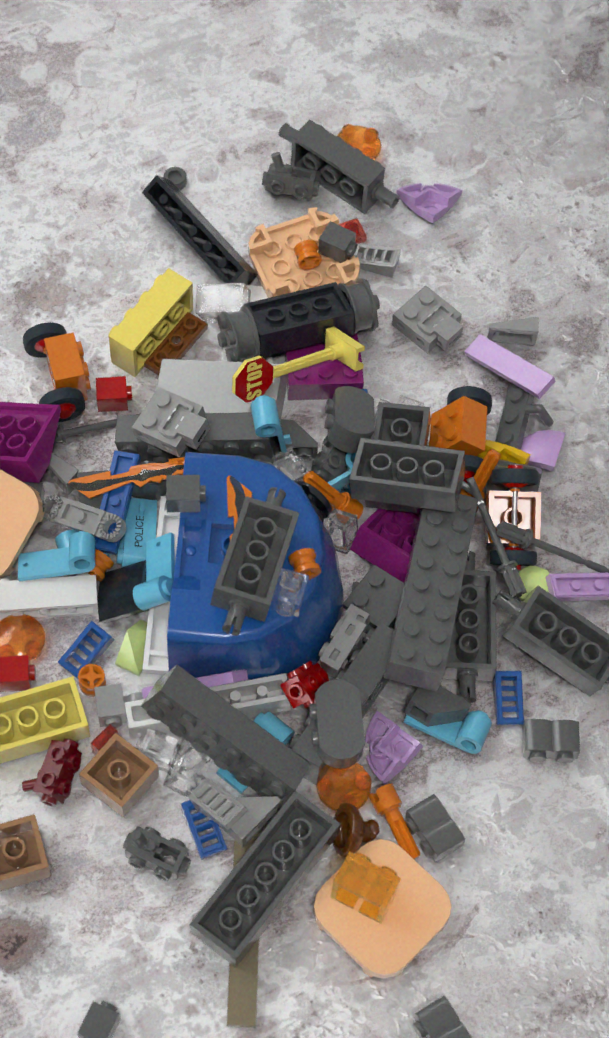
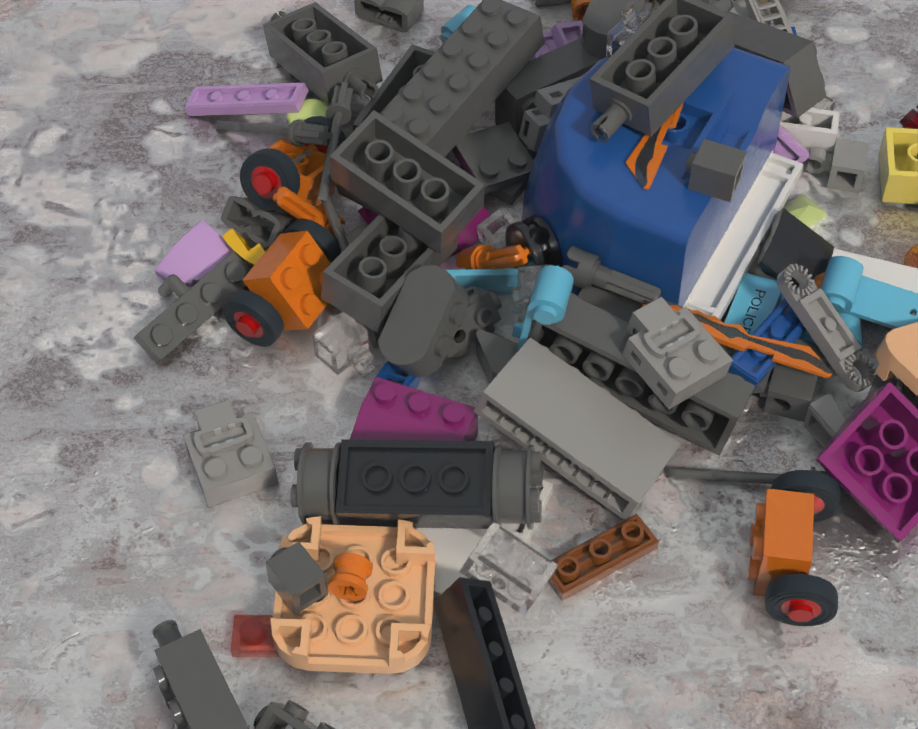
camera: 150 degrees left, 10 degrees down
blue slope [58,620,115,679] -> none
orange wheel [78,664,106,697] -> none
medium nougat brick [79,733,159,818] -> none
clear red tile [91,724,118,755] -> none
red brick [96,376,132,412] -> none
light yellow brick [108,268,193,377] -> none
dark grey brick [123,826,191,881] -> none
medium azure door [133,532,175,611] -> none
light yellow piece [232,326,365,403] -> none
orange wheel [288,548,321,581] -> none
light grey slope [354,243,400,278] -> none
lavender brick [396,183,462,223] -> none
lavender tile [464,334,556,399] -> none
light grey slope [487,317,539,345] -> none
blue slope [492,671,524,725] -> none

